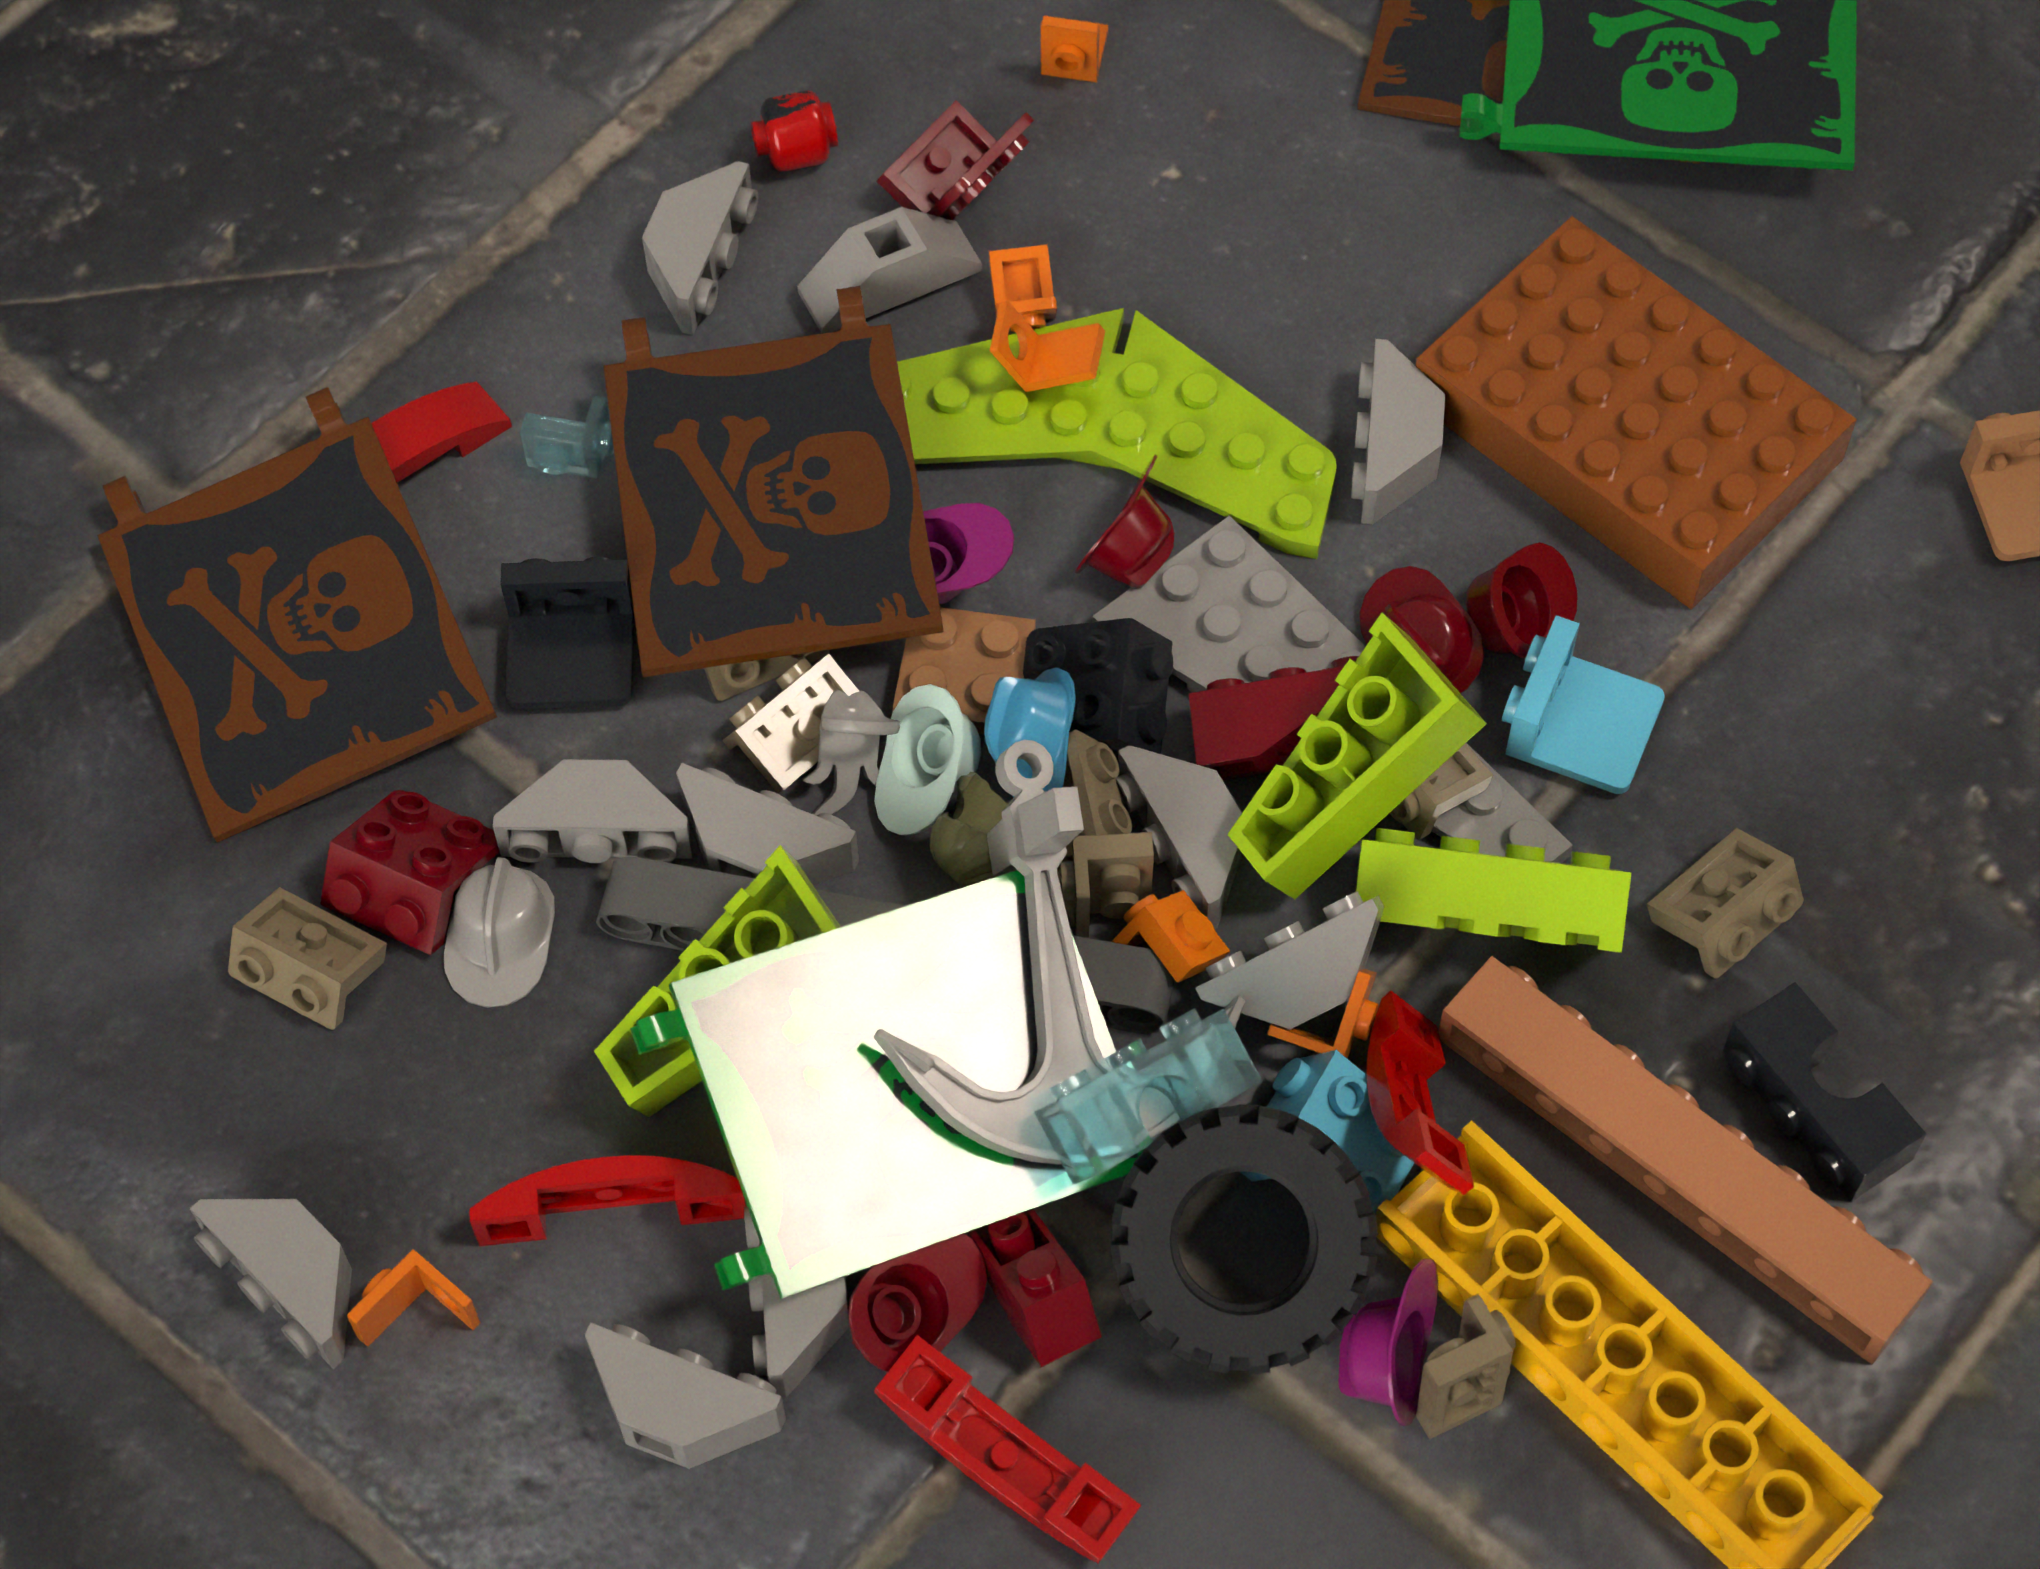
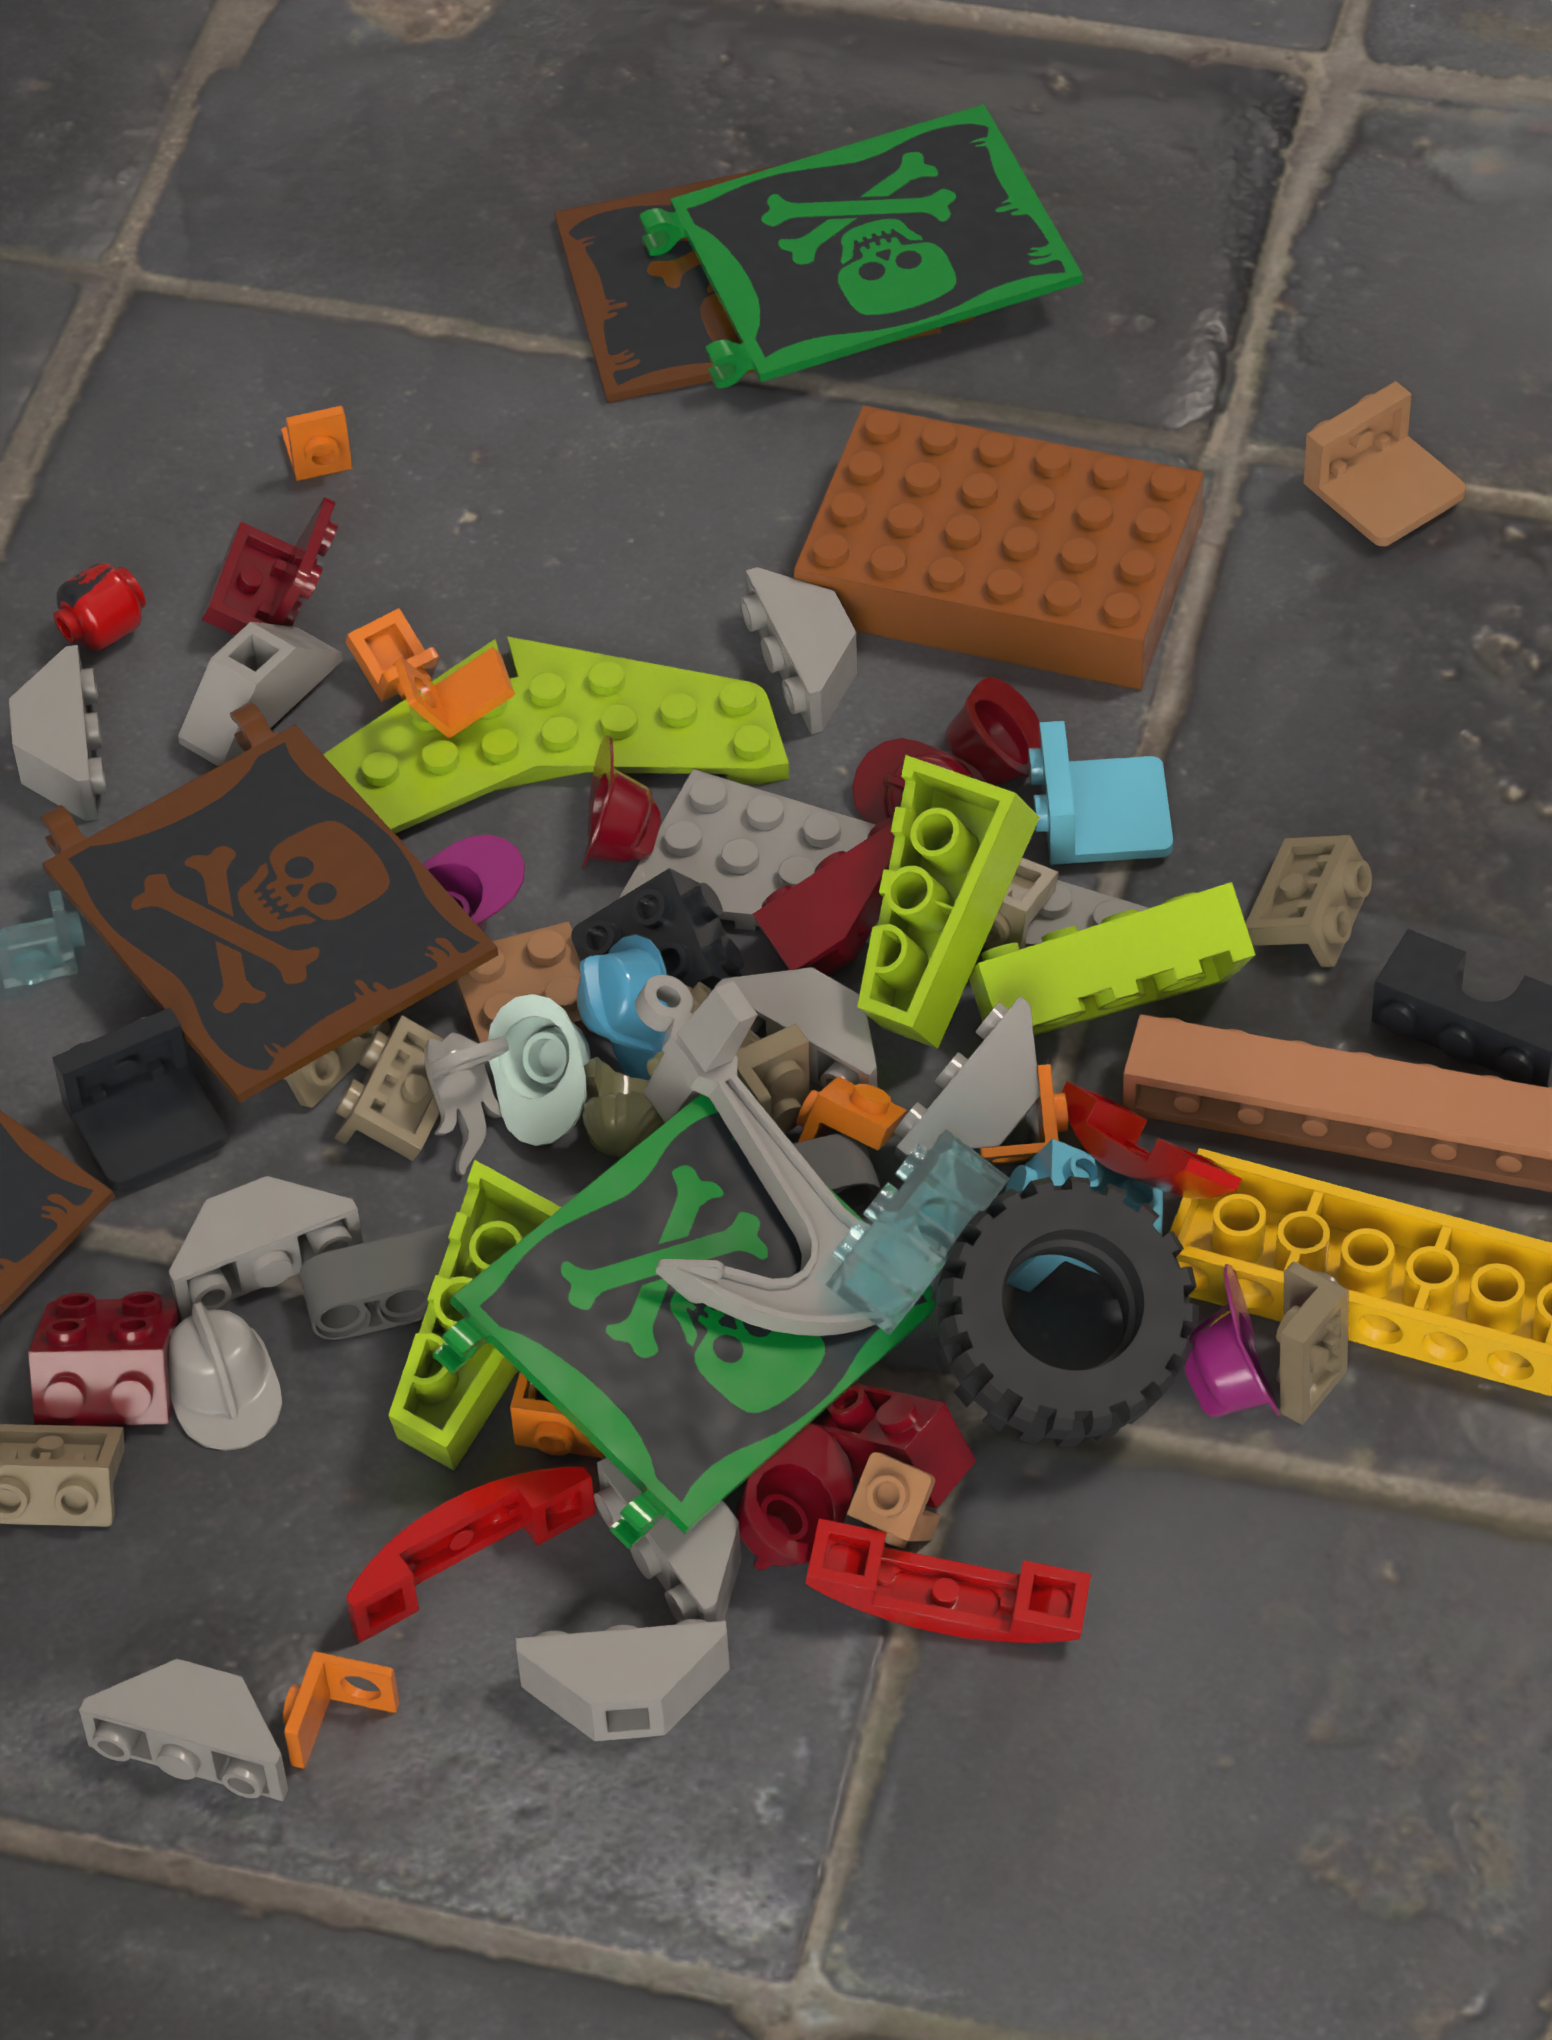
camera: 25 degrees left, 10 degrees down
light grey slope [676,763,859,885] -> none
none -> medium nougat bracket [847,1452,941,1548]

